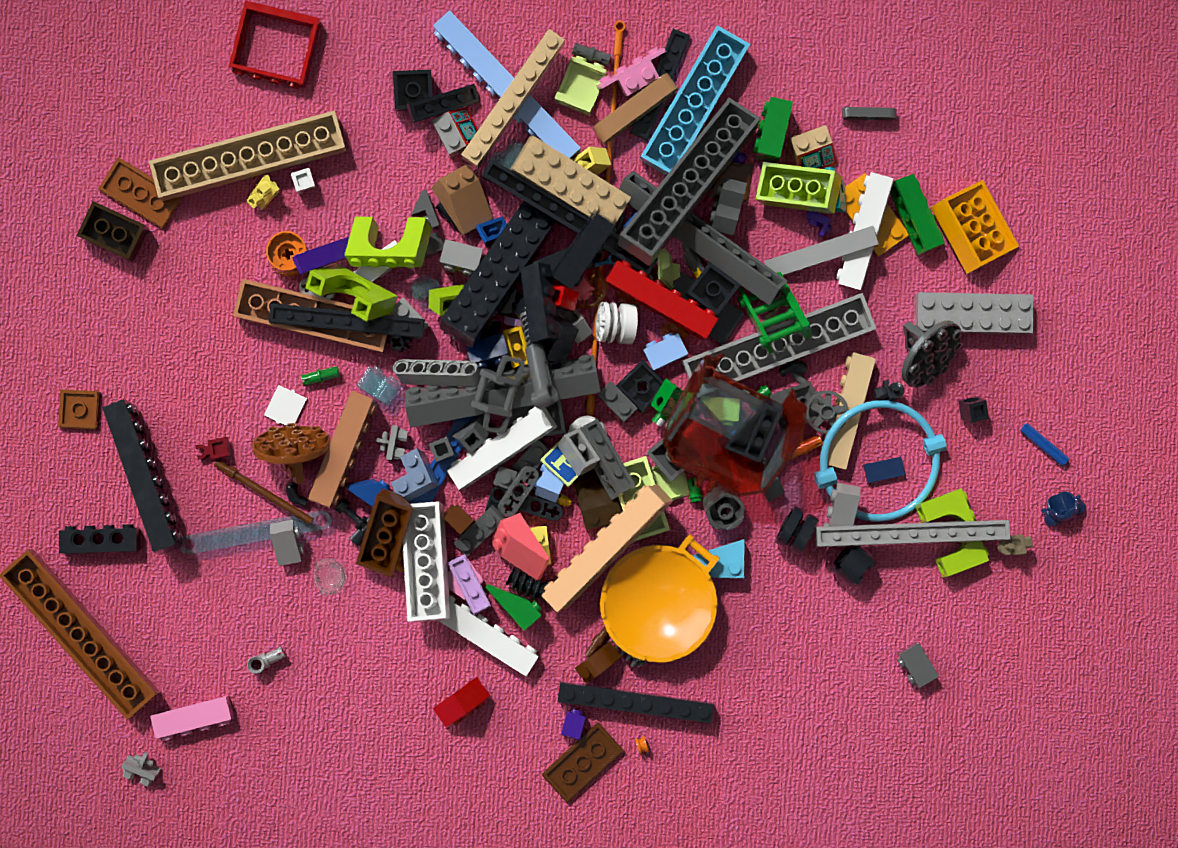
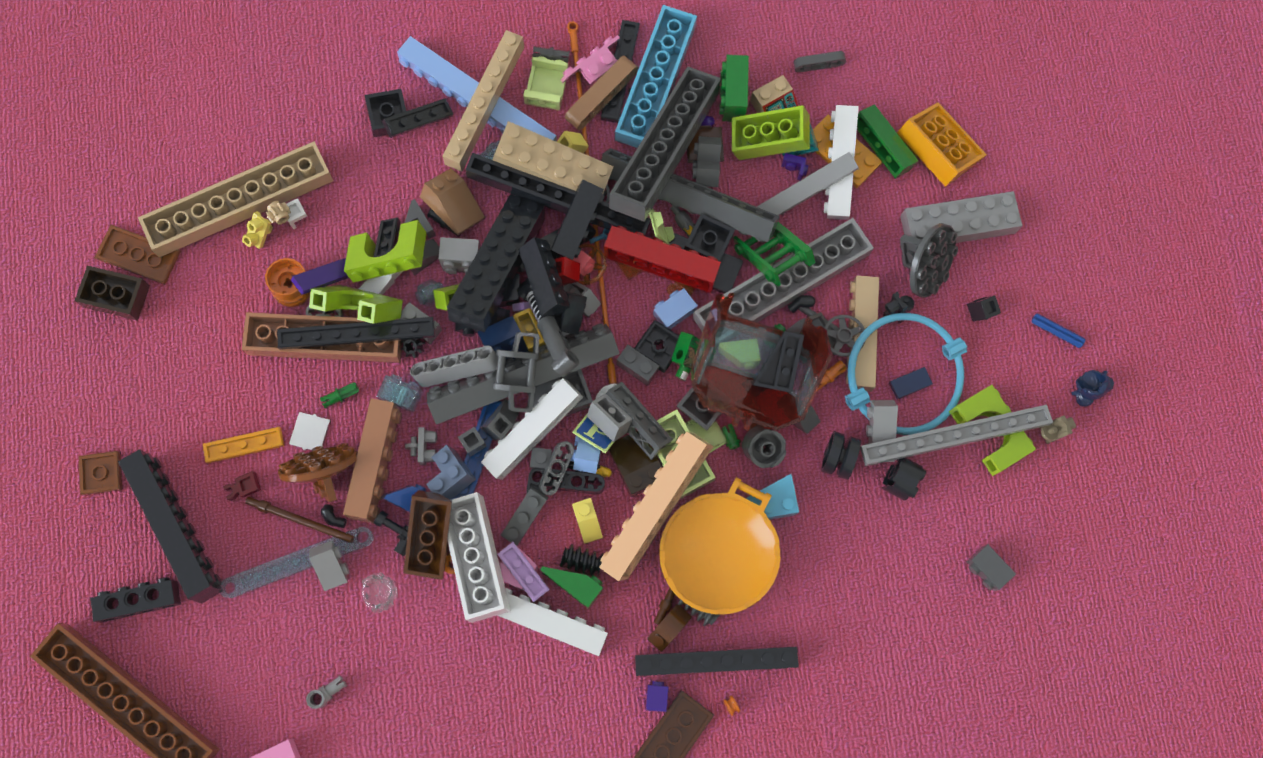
camera: 10 degrees left, 10 degrees down
red window [229,0,321,89] -> none
light grey slope [432,107,478,158] -> none
red brick [432,677,490,727] -> none
reddish brown brick [444,504,475,535] -> none
blue slope [476,216,507,247] -> none
coral slope [492,513,550,580] -> none
dark grey plate [512,439,551,479] -> none
white wheel [596,302,638,344] -> none
none -> light orange tile [203,427,284,464]
none -> tan gear [266,201,291,225]
none -> black tile [374,218,401,257]

